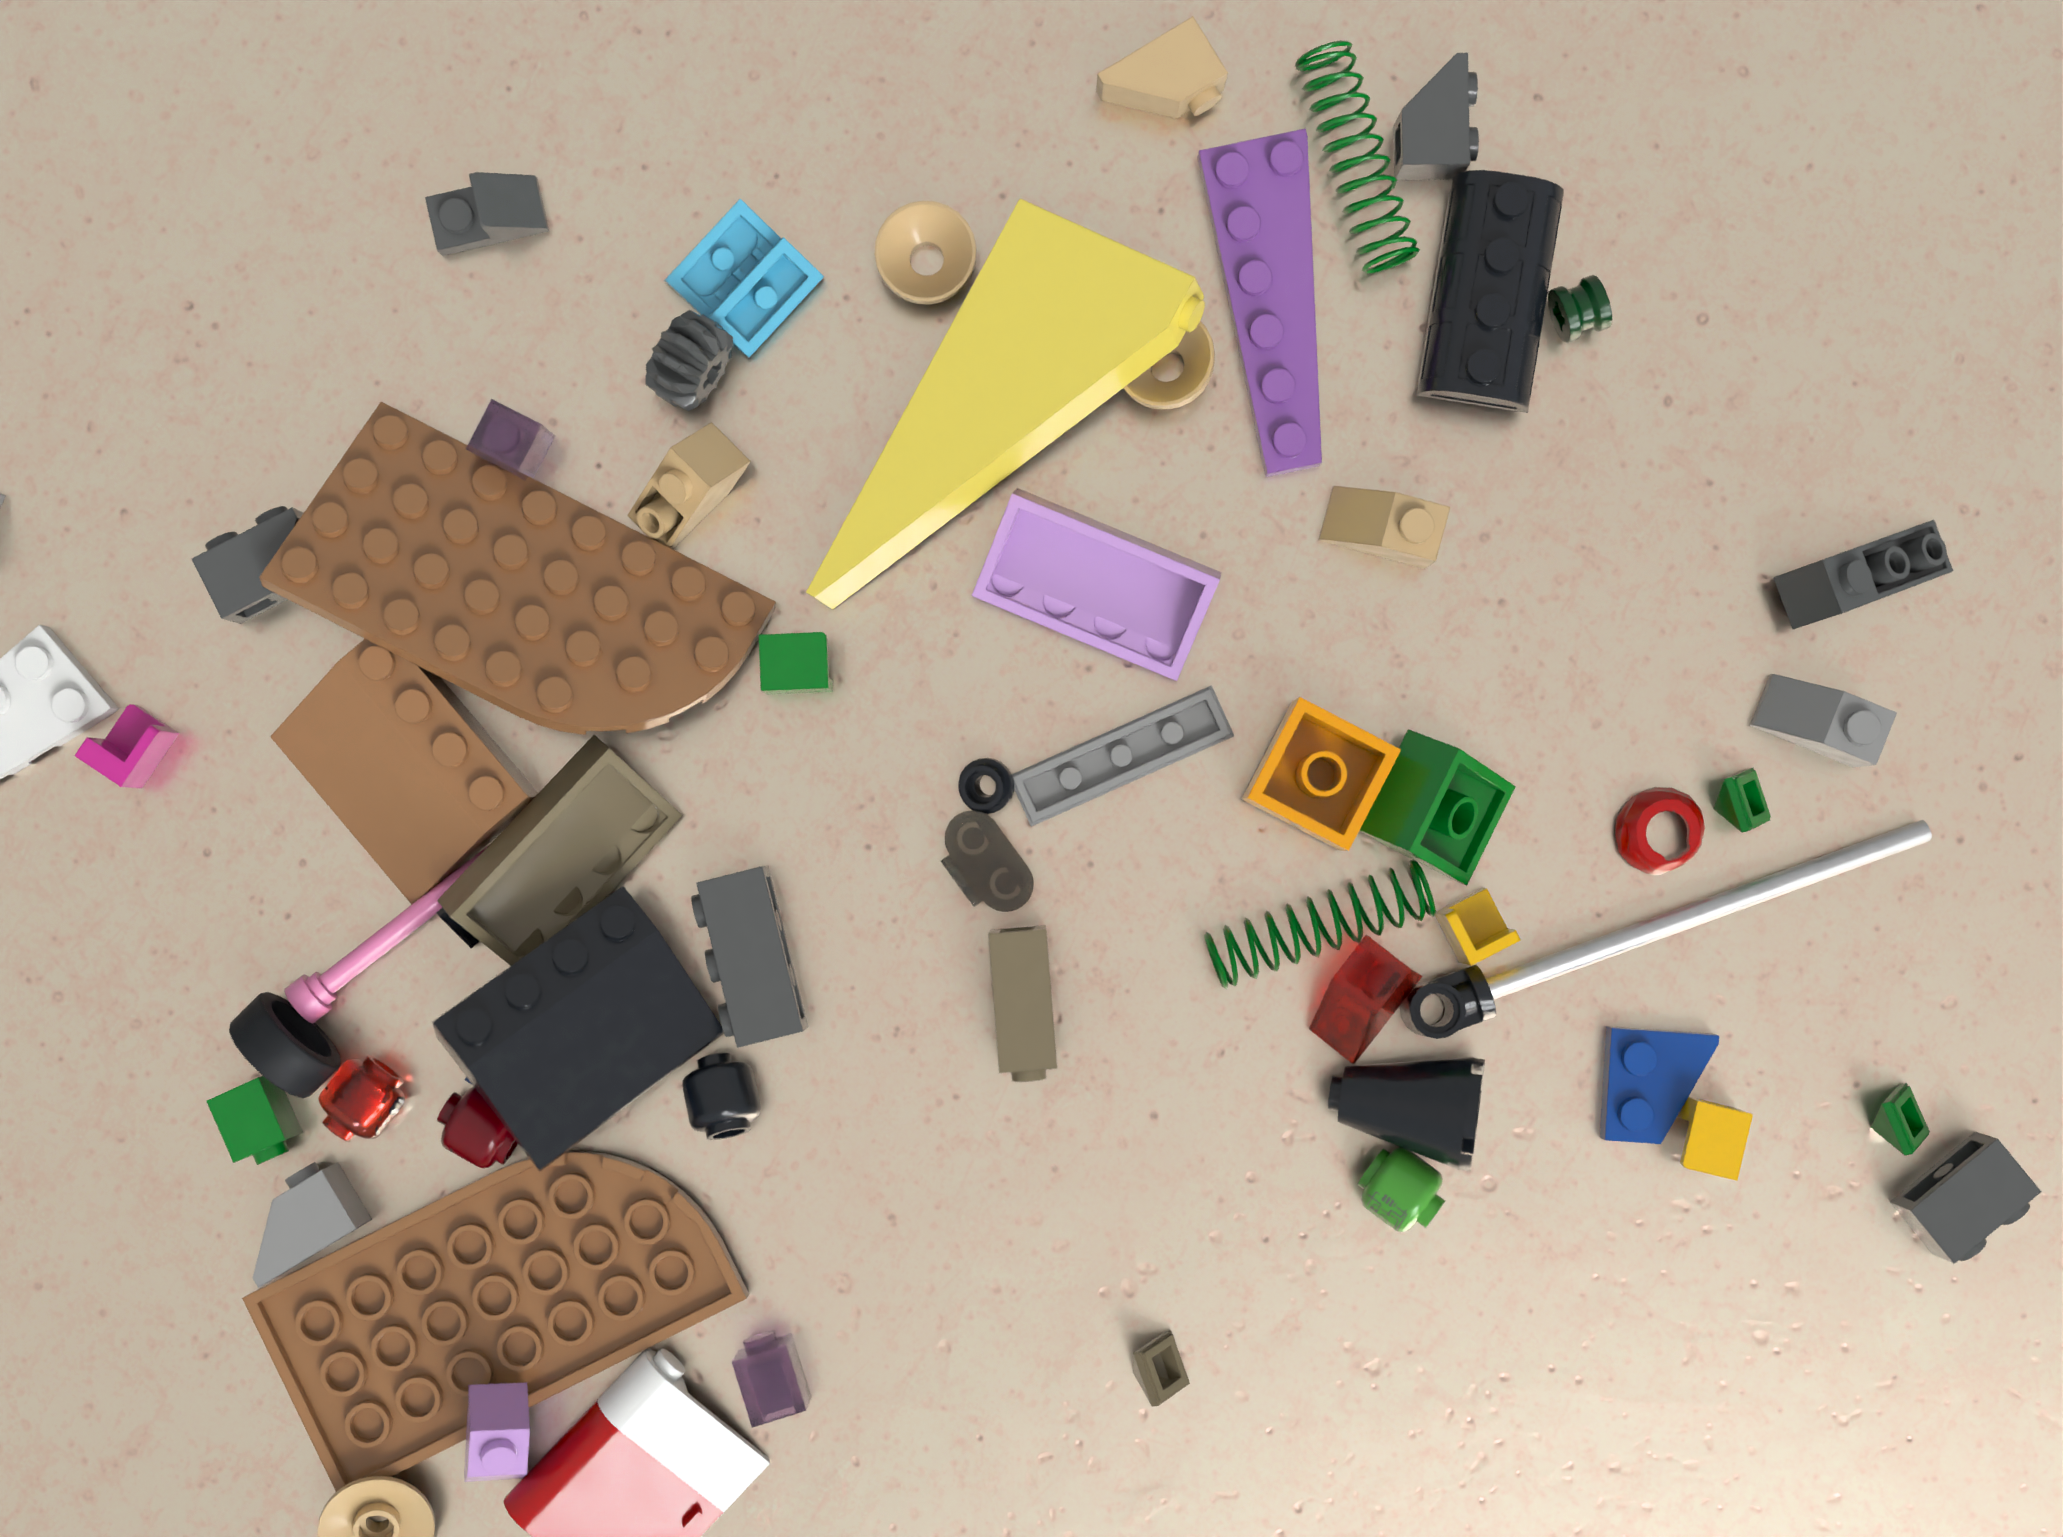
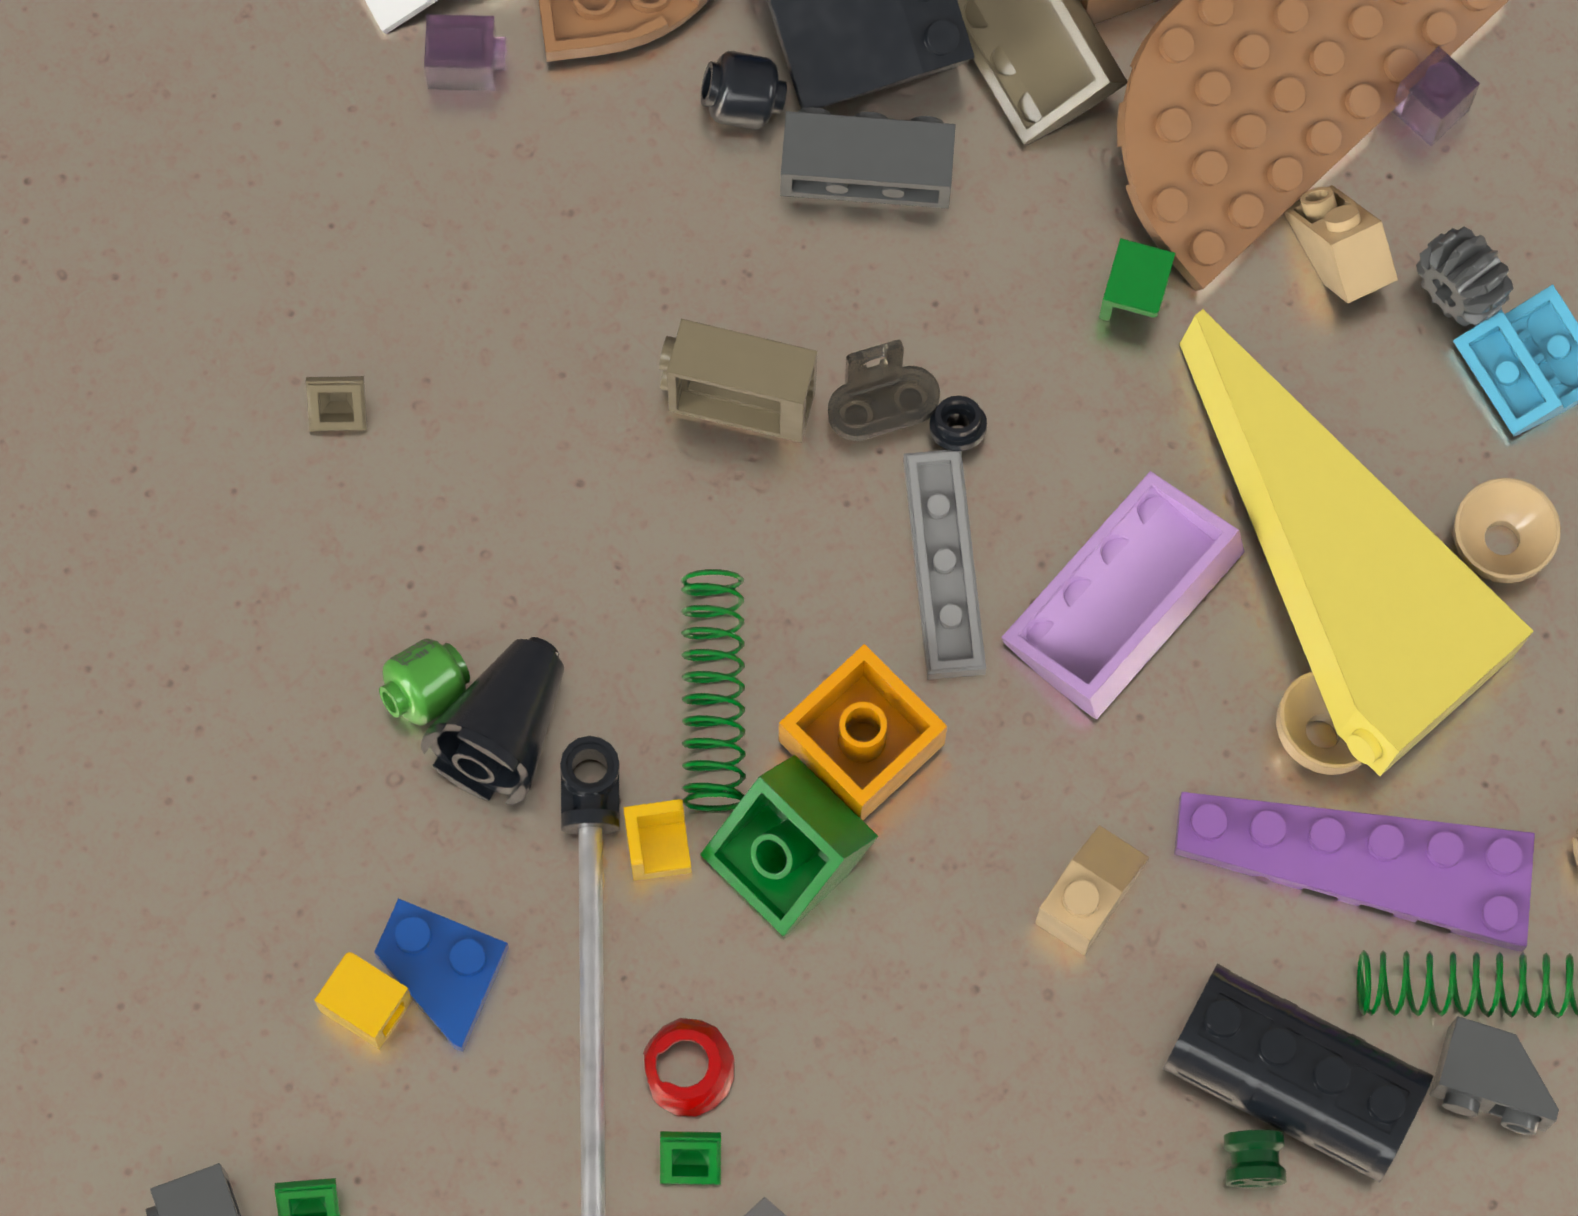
camera: 105 degrees right, 15 degrees down
clear red slope [1309,935,1422,1064] -> none

